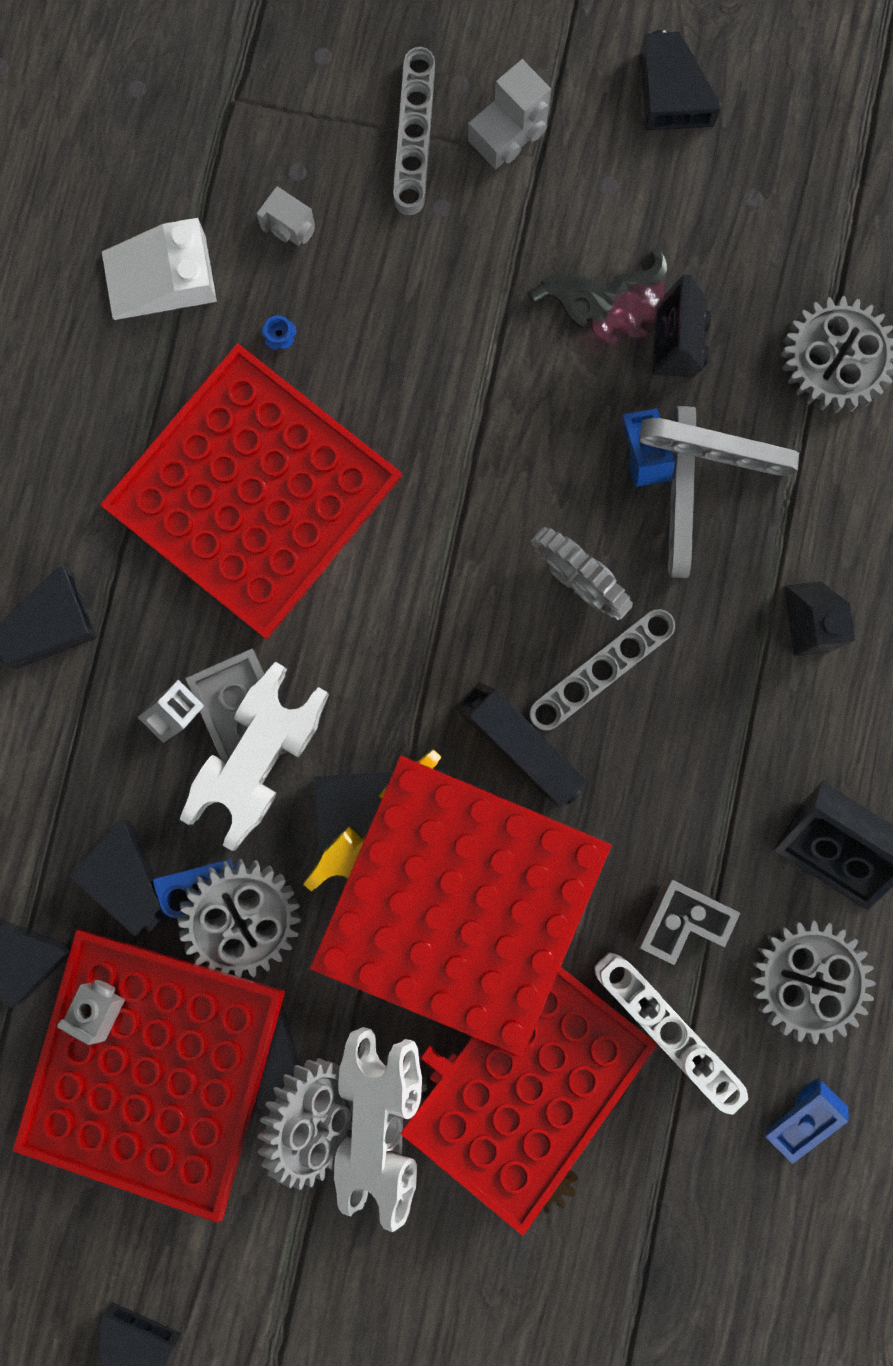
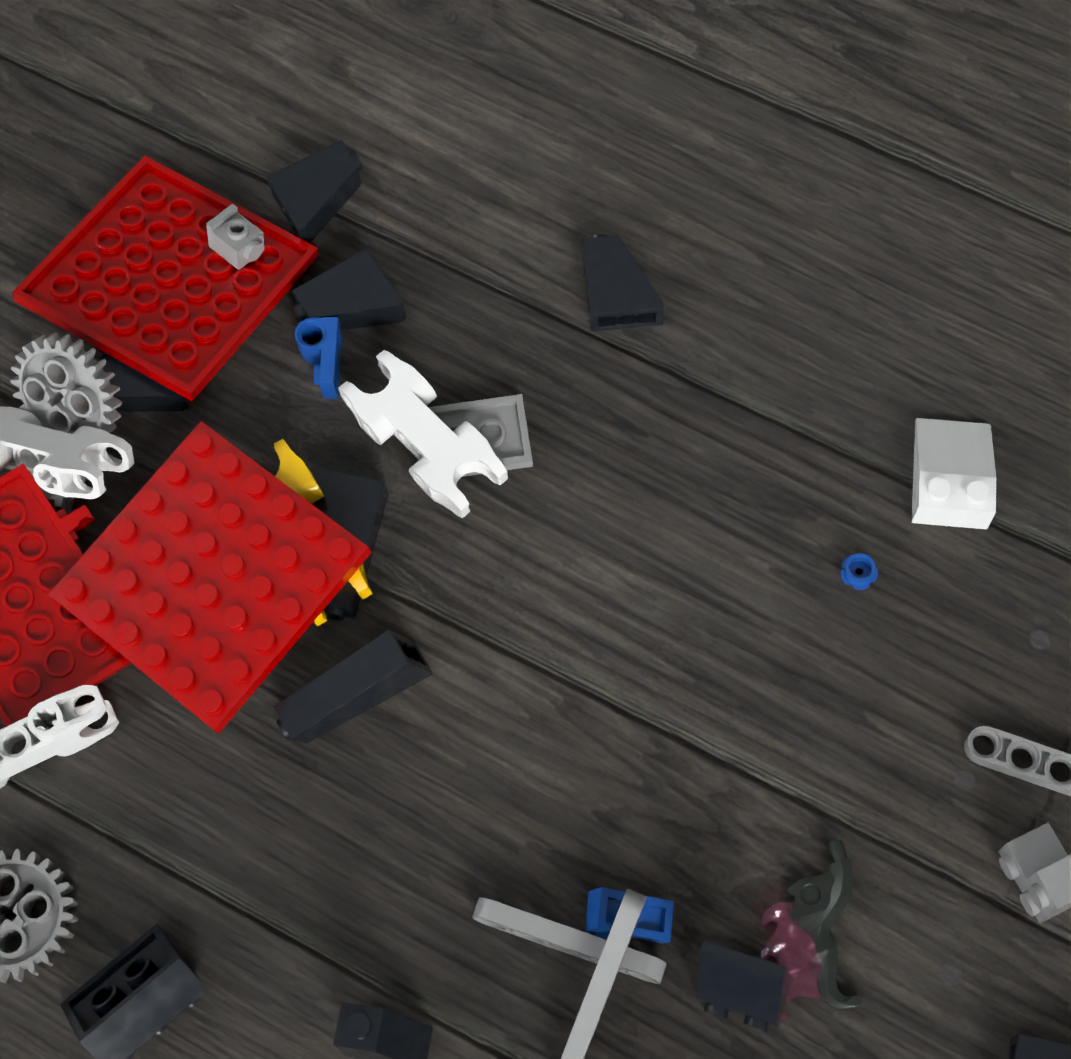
camera: 110 degrees right, 15 degrees down
red plate [100,343,403,640] -> none
light grey brick [137,680,204,743] -> none
light grey gear [177,859,301,977] -> none
light grey brick [257,186,315,246] -> none
light grey beam [529,609,675,731] -> none
light grey gear [531,526,633,620] -> none
light grey brick [634,878,740,965] -> none

